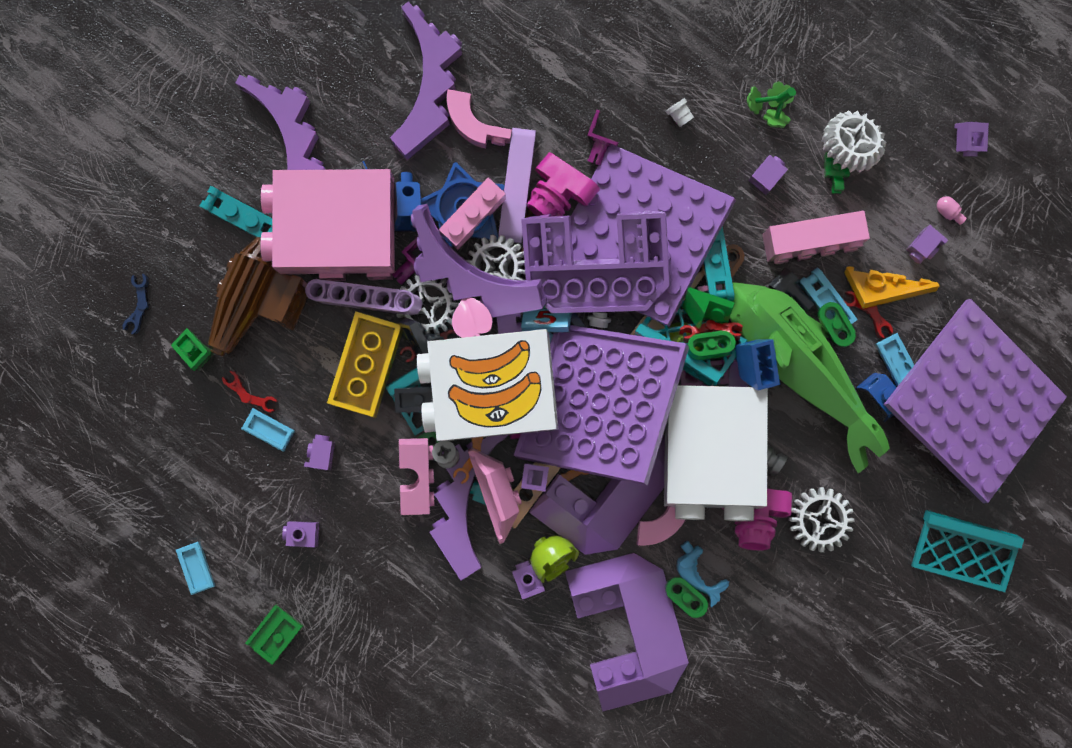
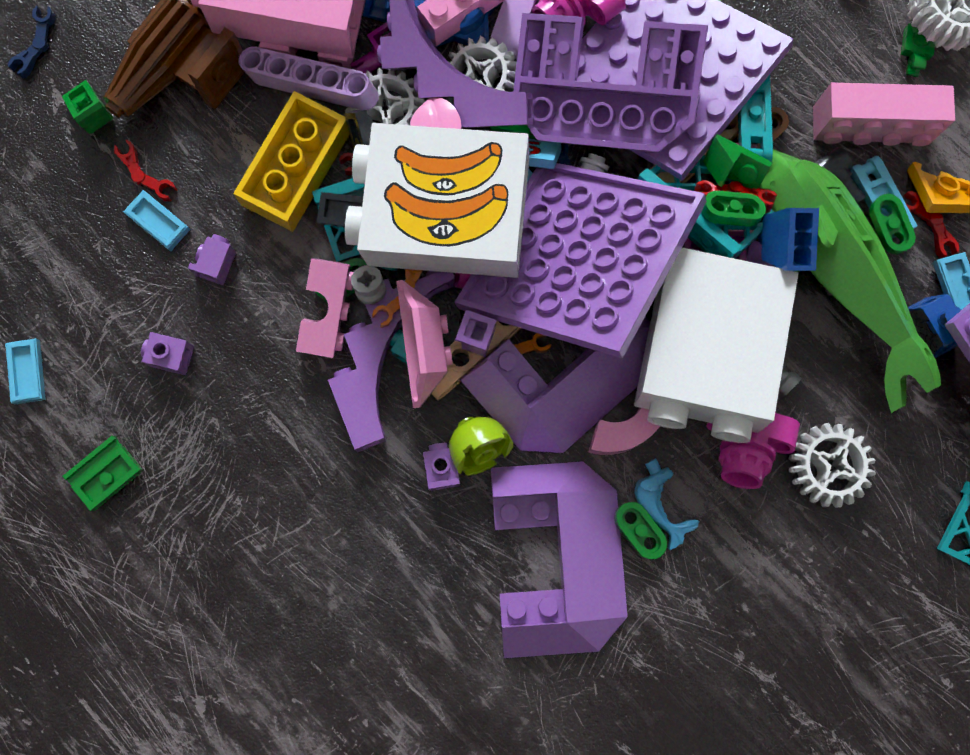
camera: 10 degrees right, 5 degrees down
medium lavender brick [748,155,788,195] -> none

